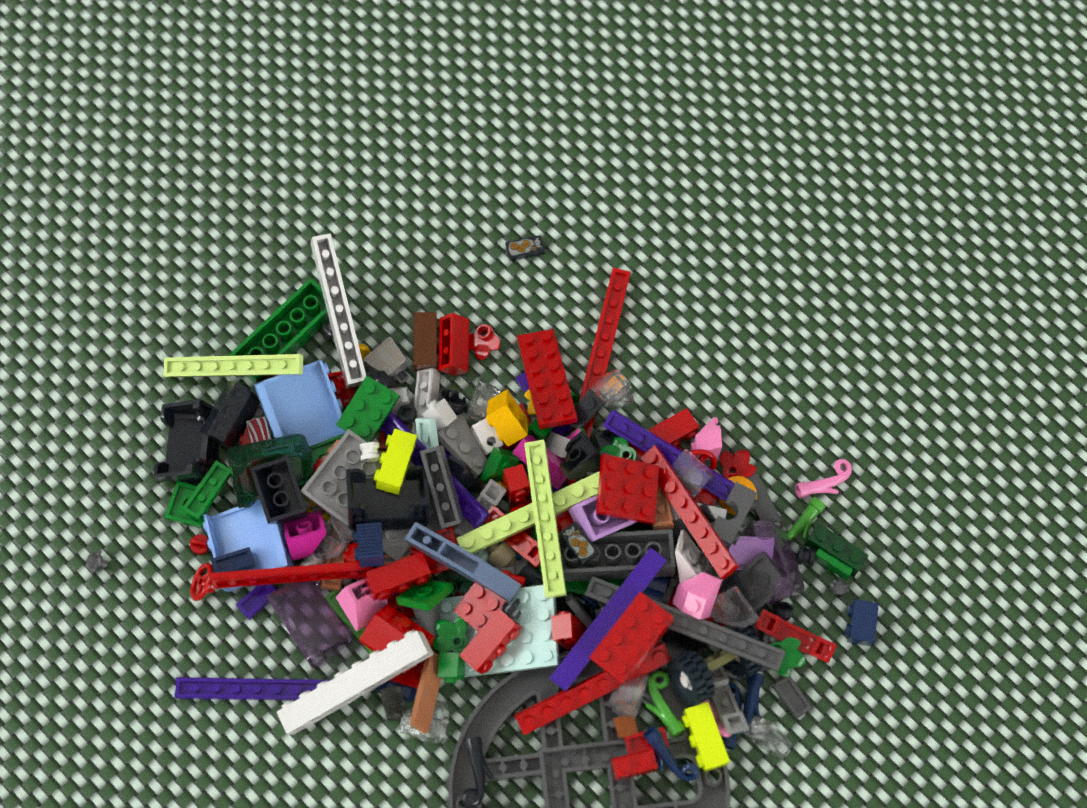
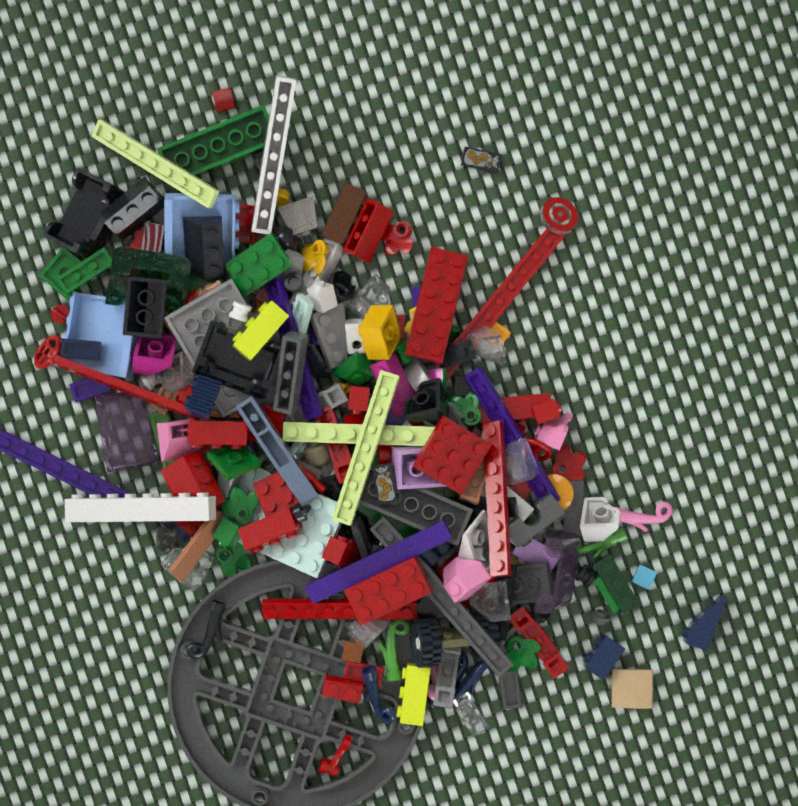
camera: 30 degrees right, 20 degrees up
none -> black slope [183,216,225,279]
none -> red slope [212,88,235,112]
none -> green plate [216,542,252,577]
none -> yellow plate [301,240,329,276]
none -> red brick [531,399,562,424]
none -> red tile [540,197,578,234]
none -> white slope [580,497,621,542]
none -> tan slope [612,668,653,709]
none -> medium azure tile [631,564,657,590]
none -> dark blue slope [682,594,728,651]

